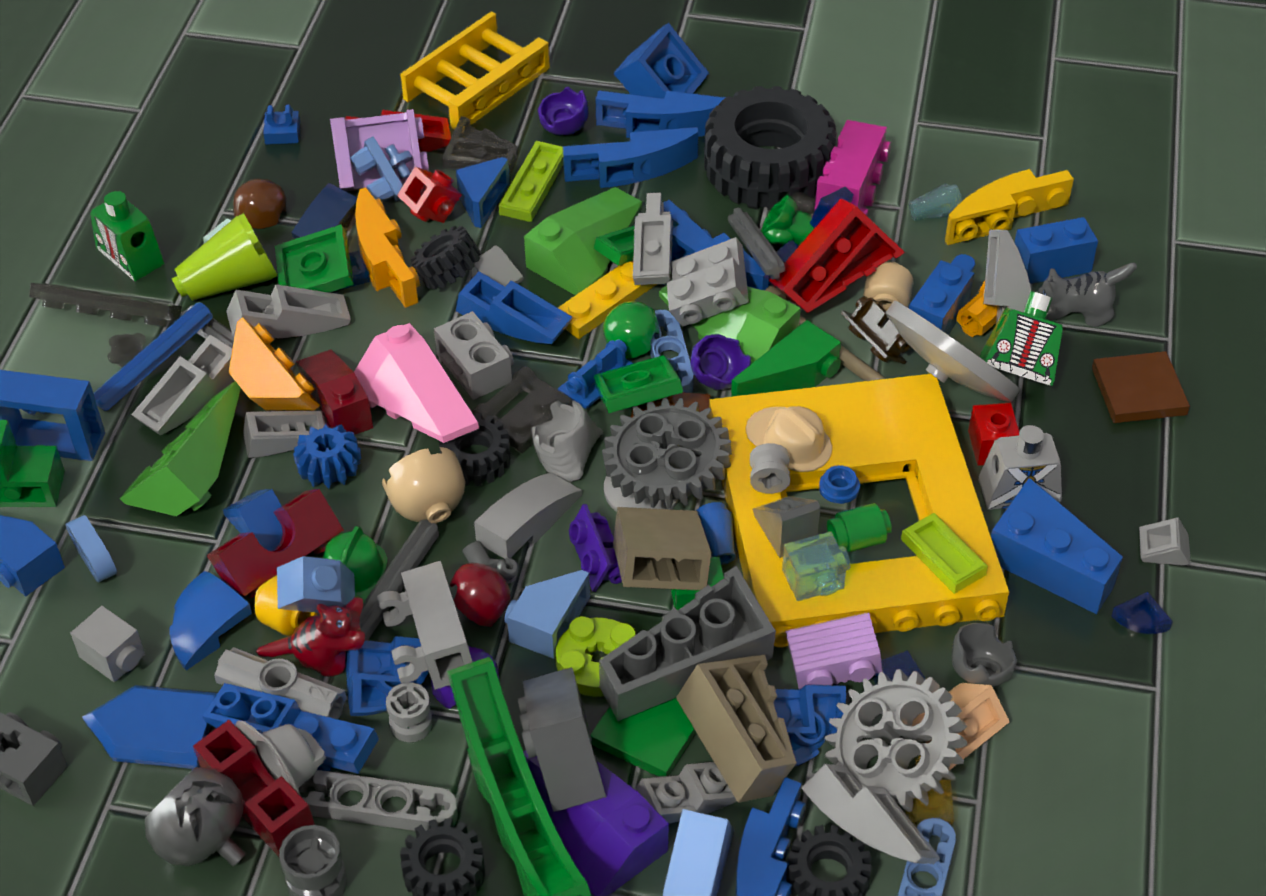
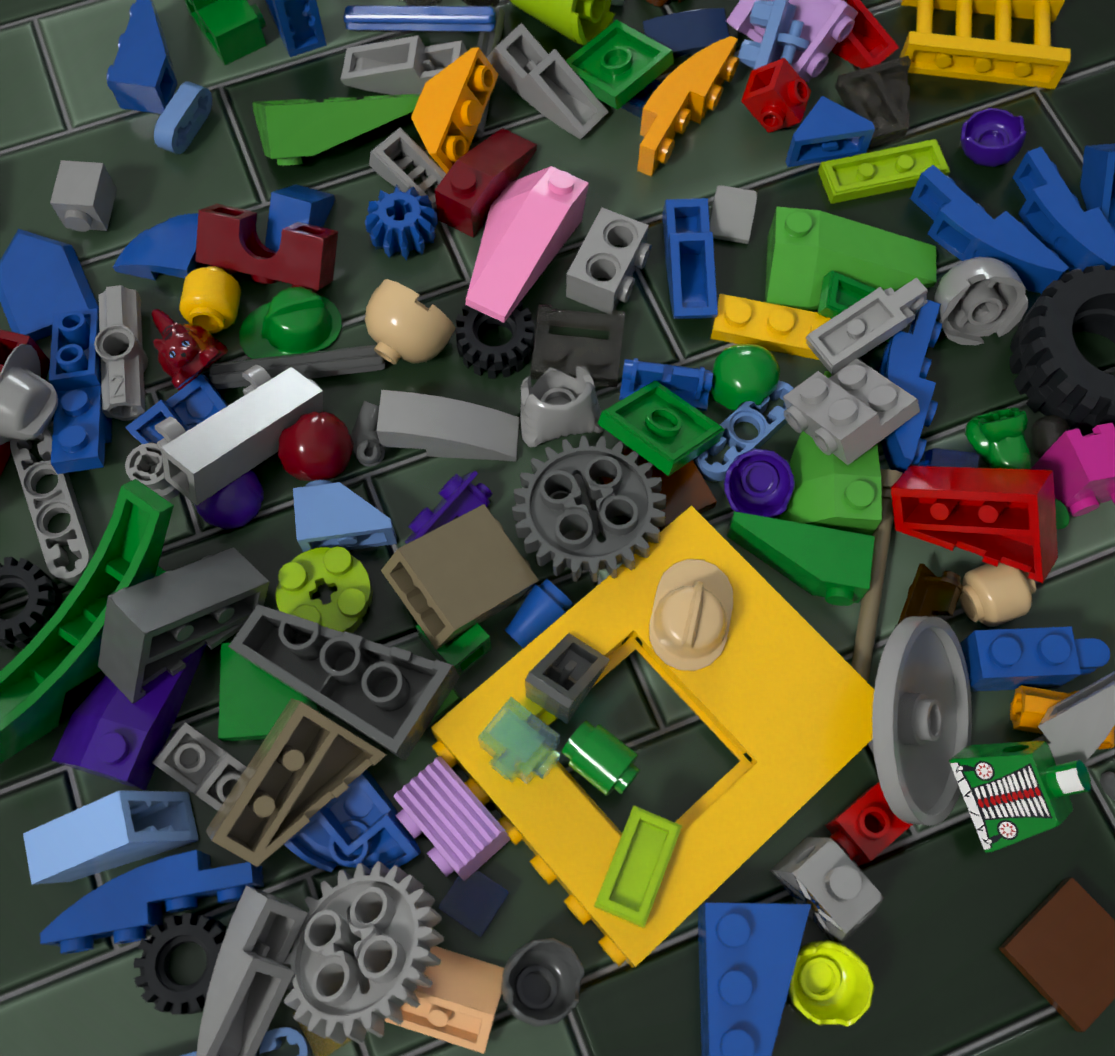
camera: 55 degrees right, 20 degrees up
medium blue slope [277,556,355,613] -> none
black tyre [411,226,481,289] -> none
dark grey axle [728,208,786,279] -> none
light grey wheel [750,443,790,494] -> none
clear blue tile [810,187,854,228] -> none
blue plate [819,465,860,504] -> none
none -> neon yellow hair [788,941,874,1026]
none -> light grey cylinder [934,257,1028,345]

